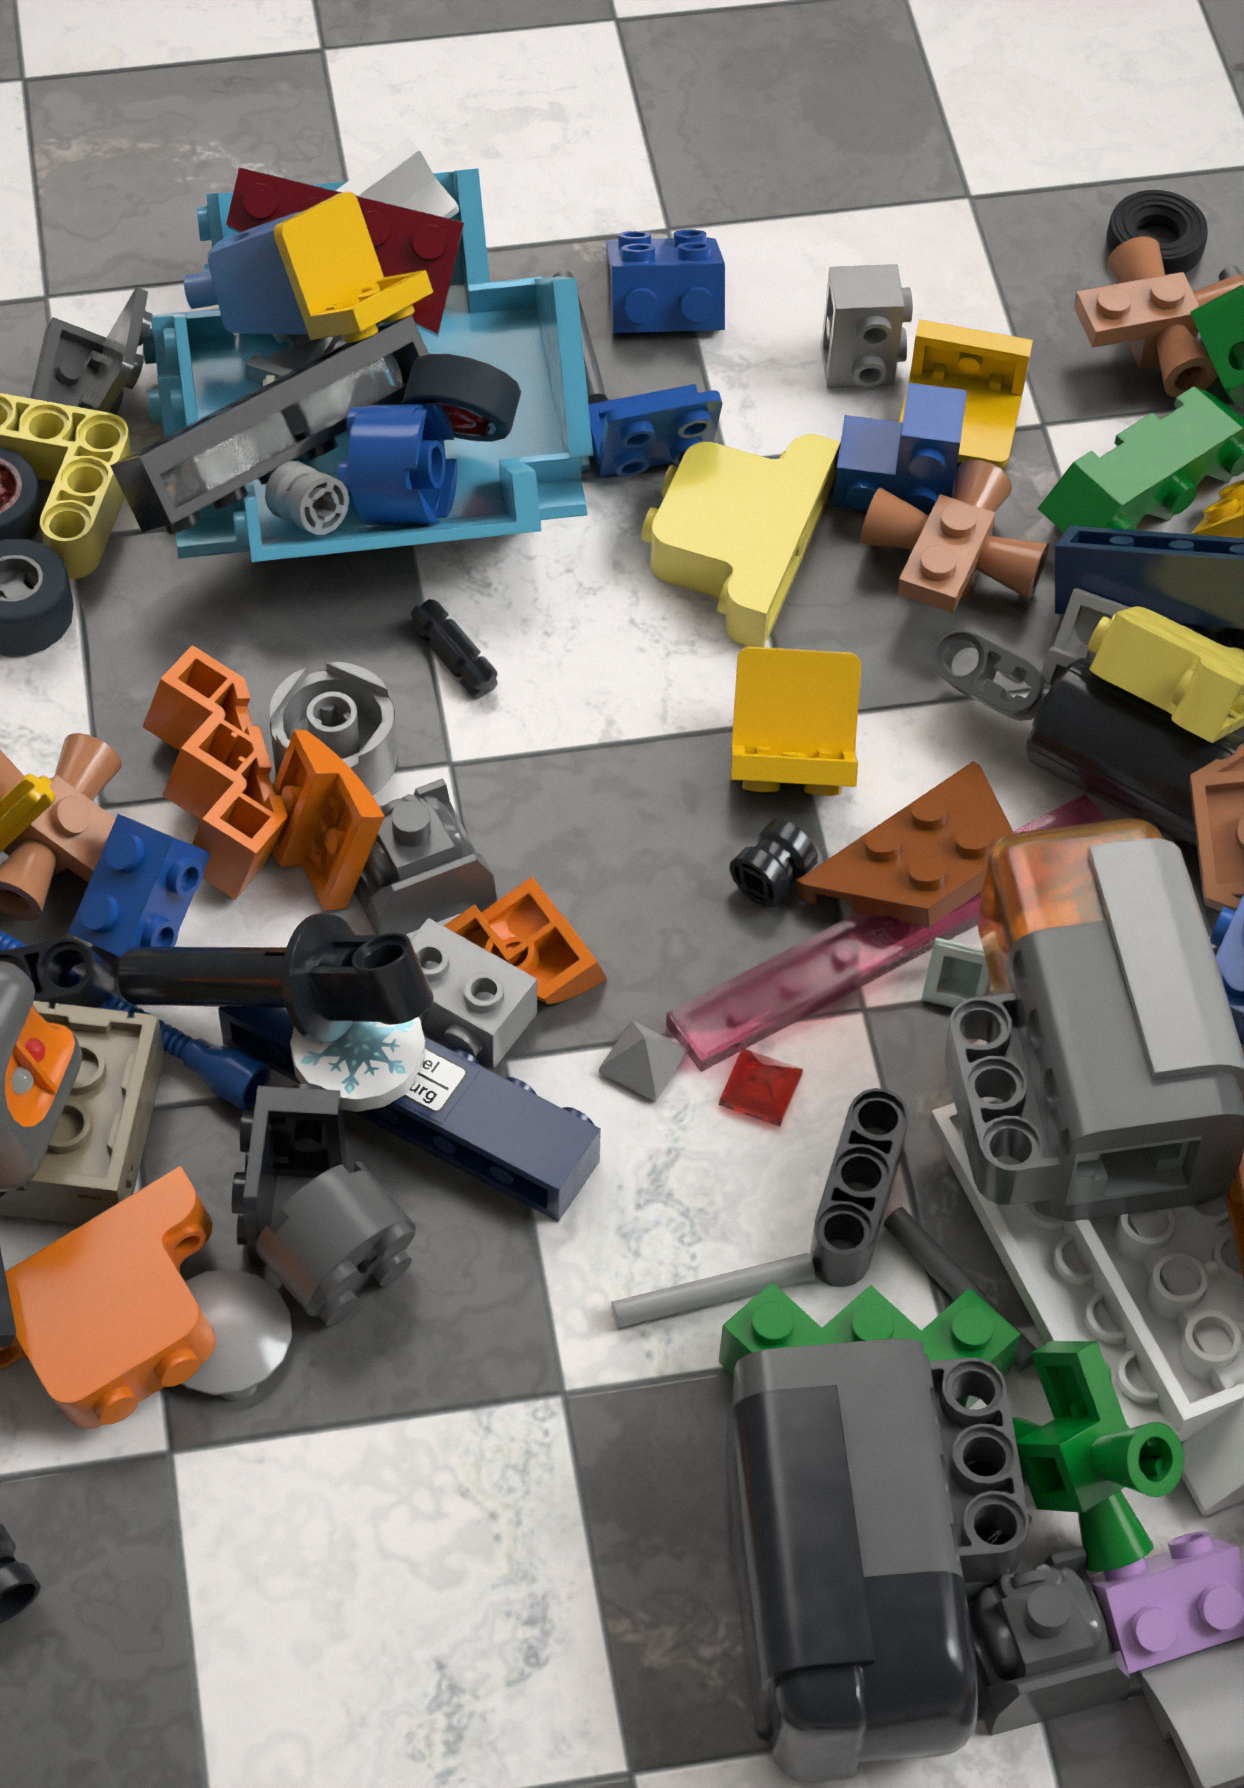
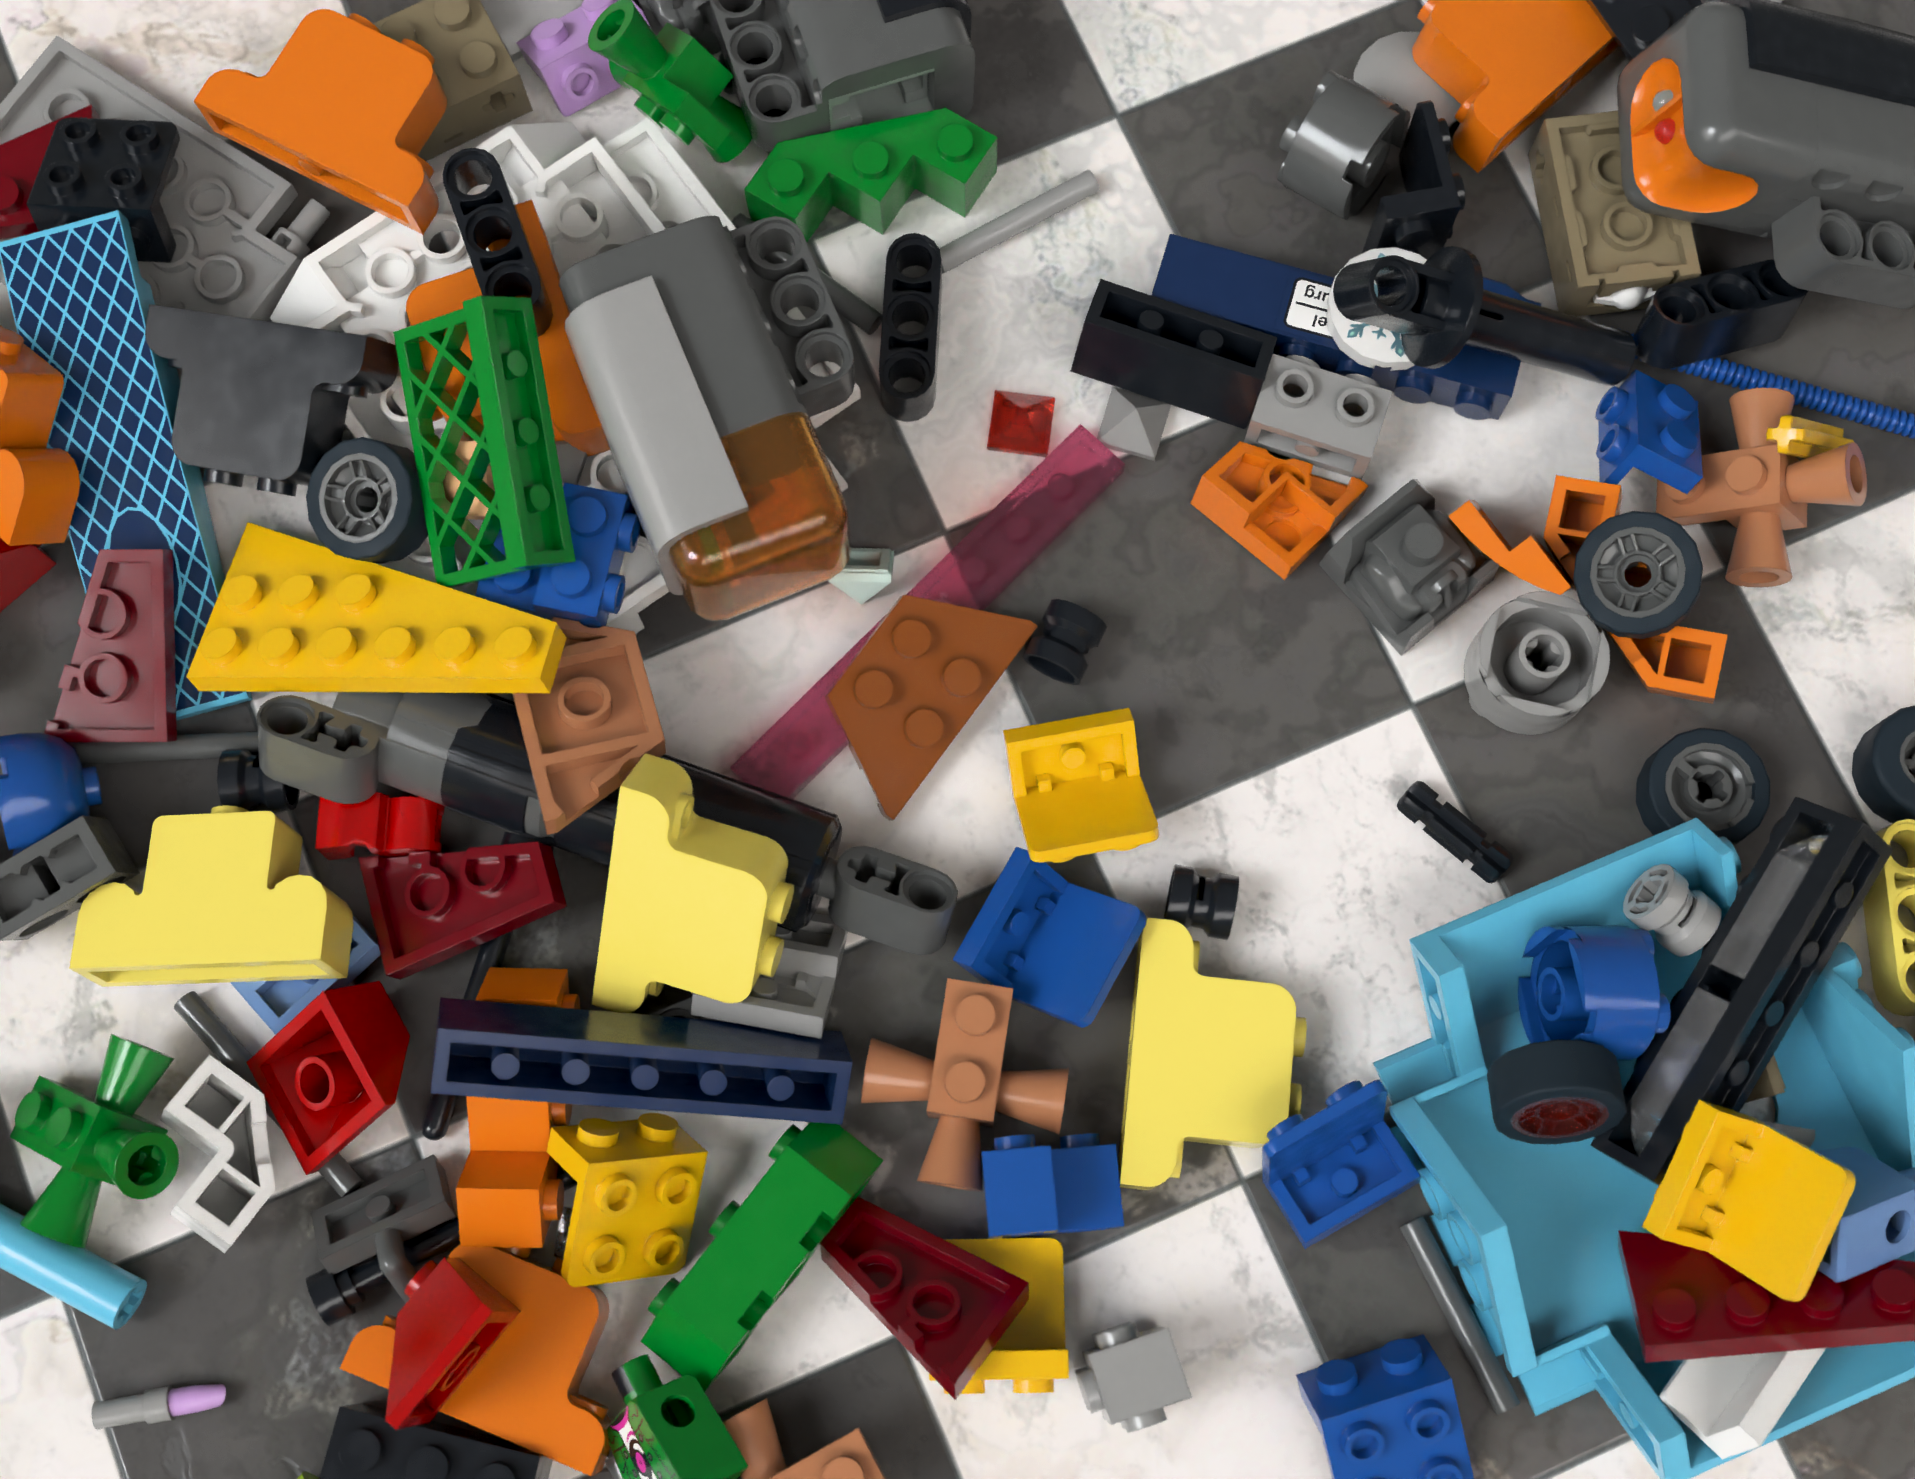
camera: 170 degrees right, 20 degrees up
none -> dark red wing [820,1197,1029,1400]
none -> blue bracket [953,847,1147,1028]
none -> black brick [1071,279,1277,429]
none -> black wheel [1164,864,1239,940]
none -> wheel [1573,511,1703,639]
none -> wheel [1636,728,1770,846]

